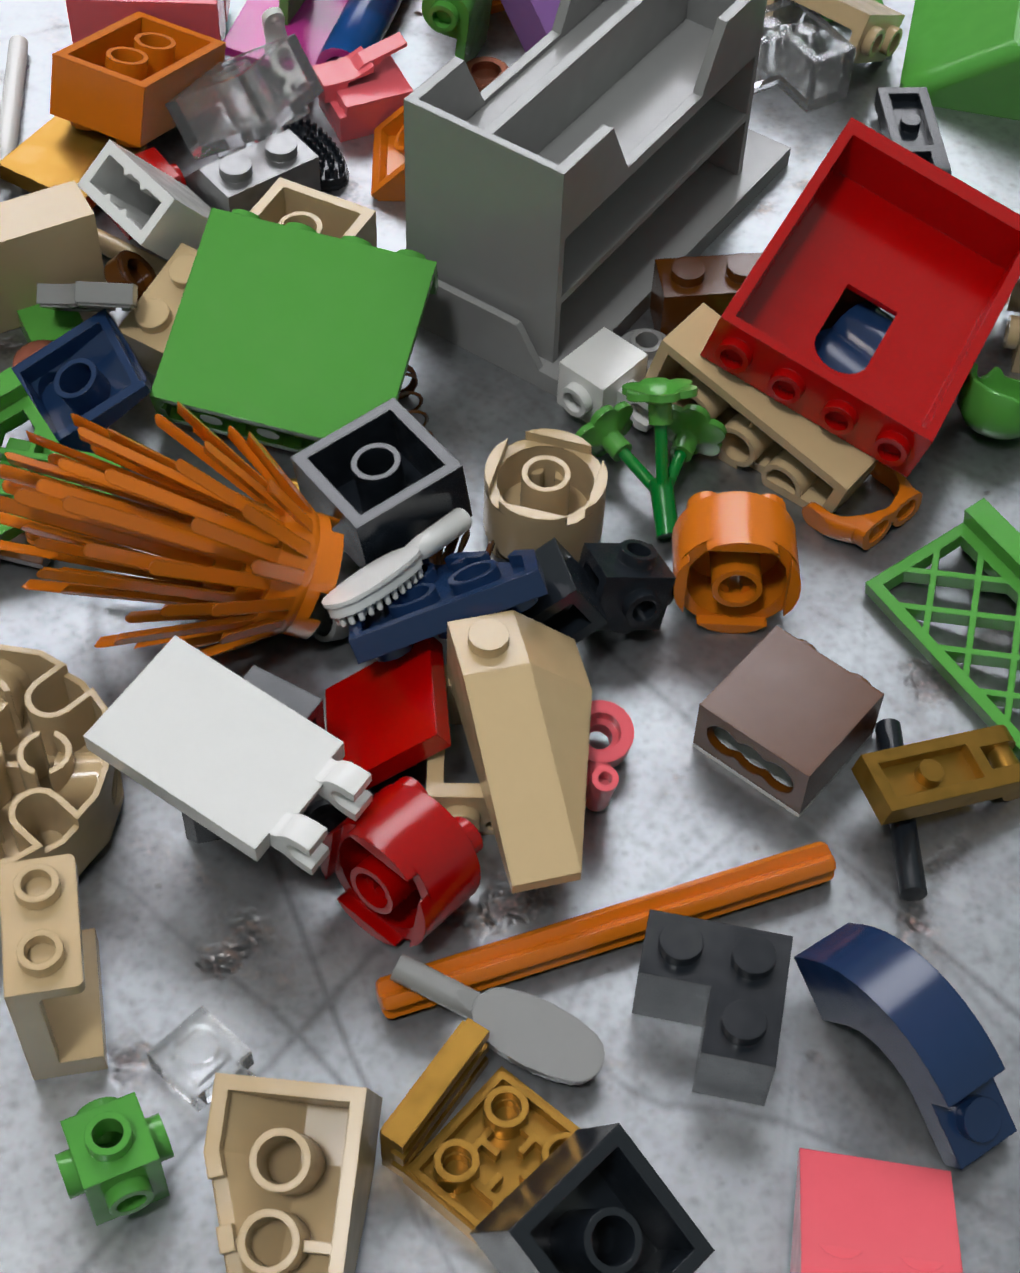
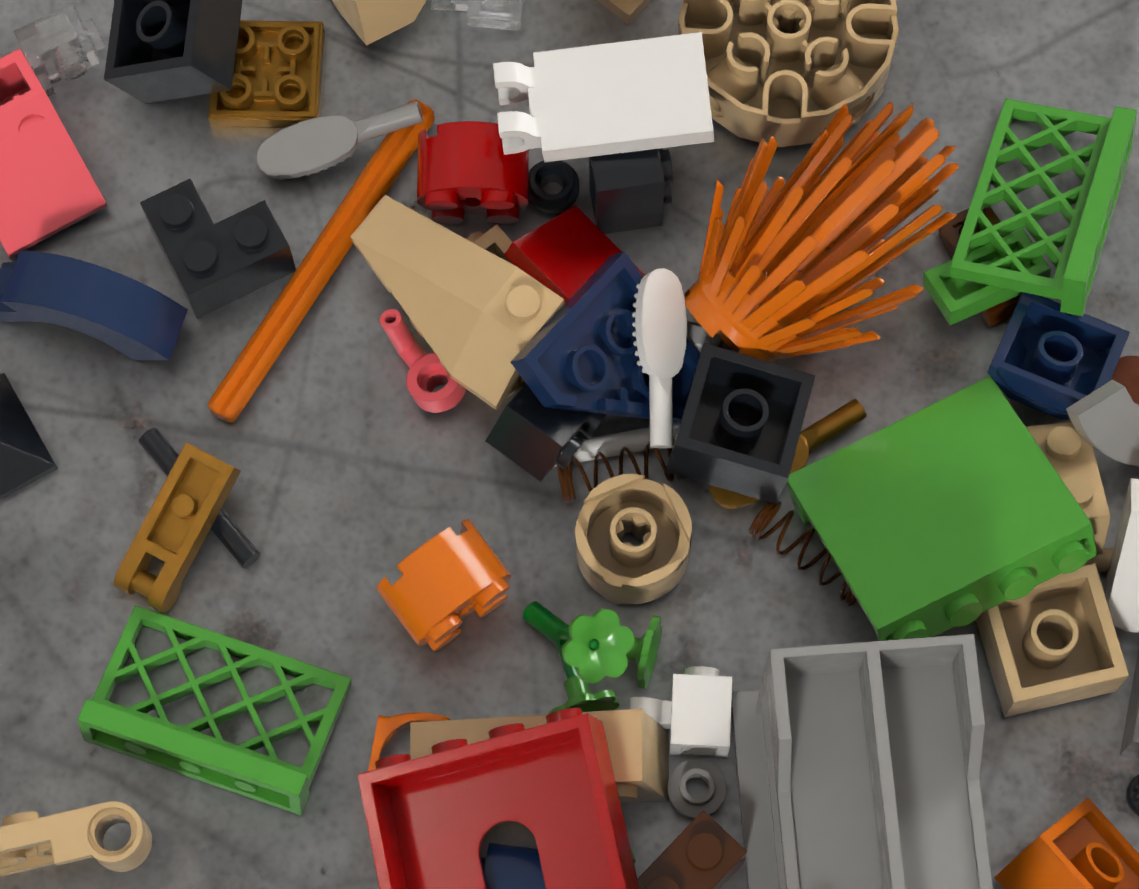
camera: 145 degrees right, 20 degrees up
pearl gold tile [380,1018,490,1178] -> none
black brick [579,539,676,634] -> none
piece [692,625,884,818] -> none

